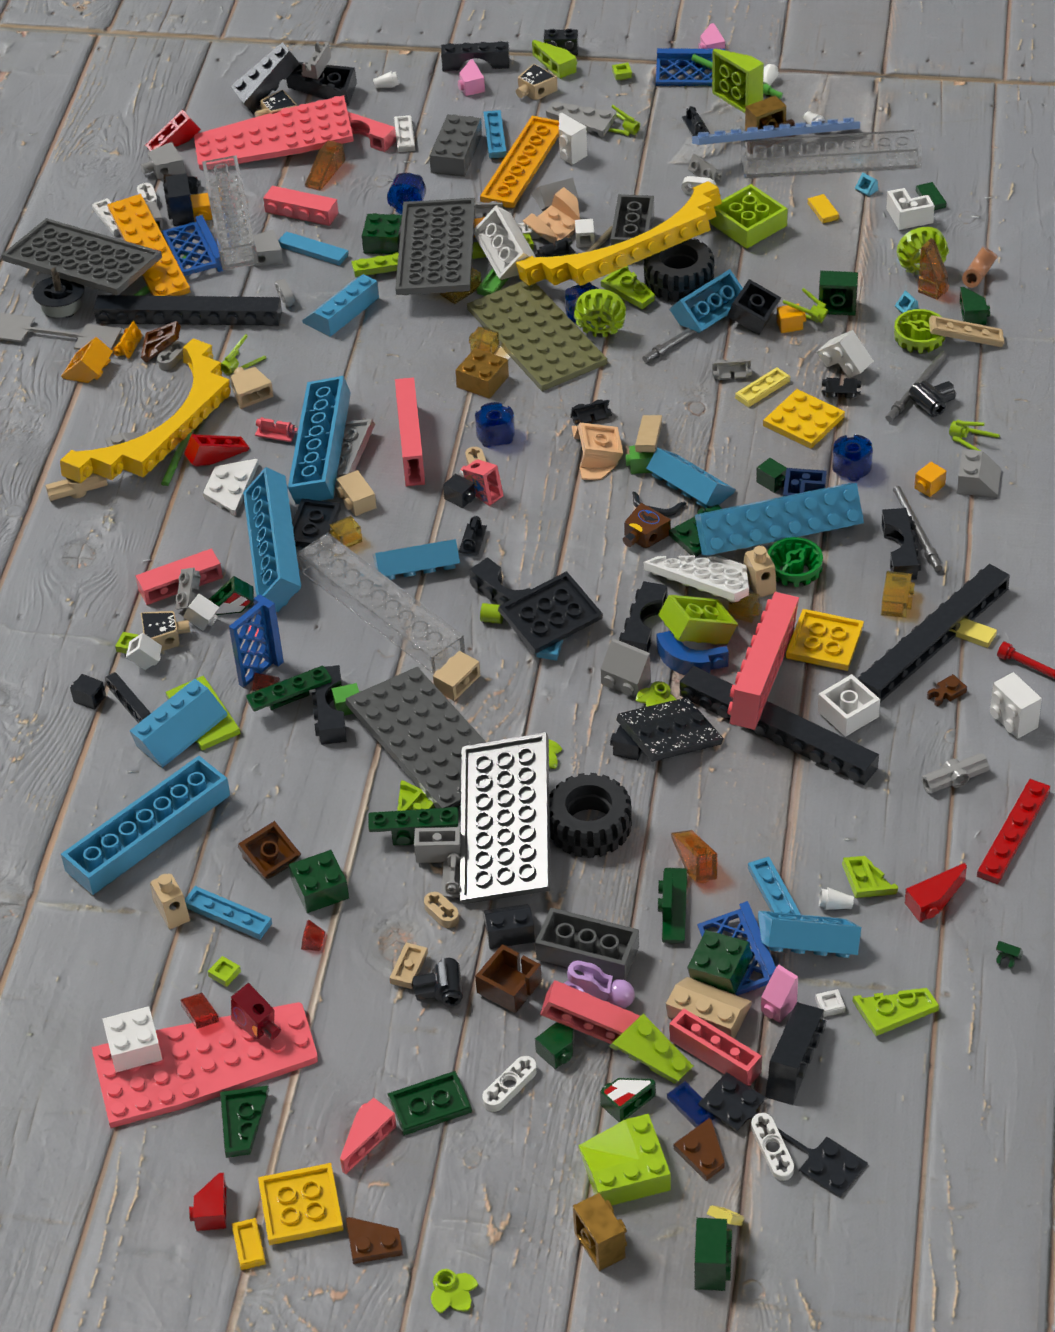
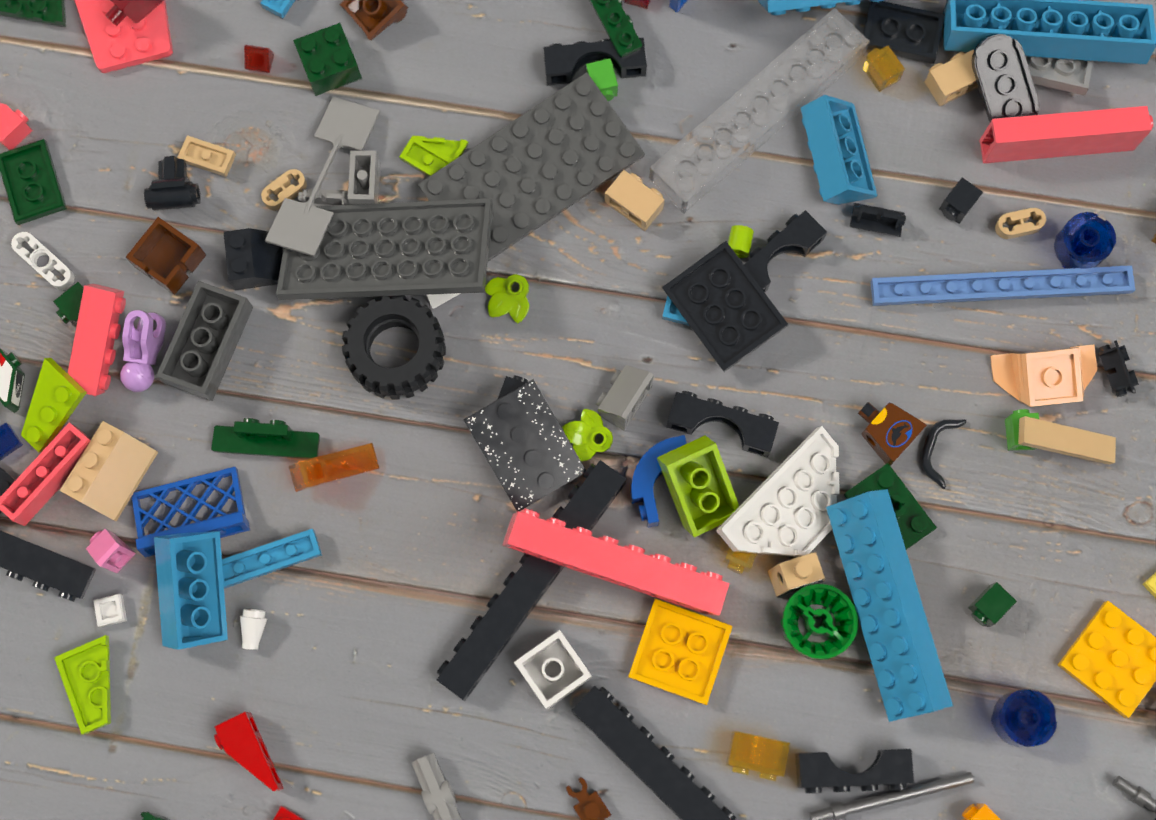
camera: 90 degrees right, 30 degrees up
dark green bracket [368,807,458,846] -> none
coral torso [460,460,504,506] -> none
dark azure slope [647,447,736,508] -> none
dark green brick [687,930,753,995] -> none
dark blue brick [783,468,827,497] -> none
lime wing [842,856,899,898] -> none
none -> light grey hinge [265,97,380,257]
none -> medium blue plate [870,266,1135,306]
none -> tile [972,34,1039,122]

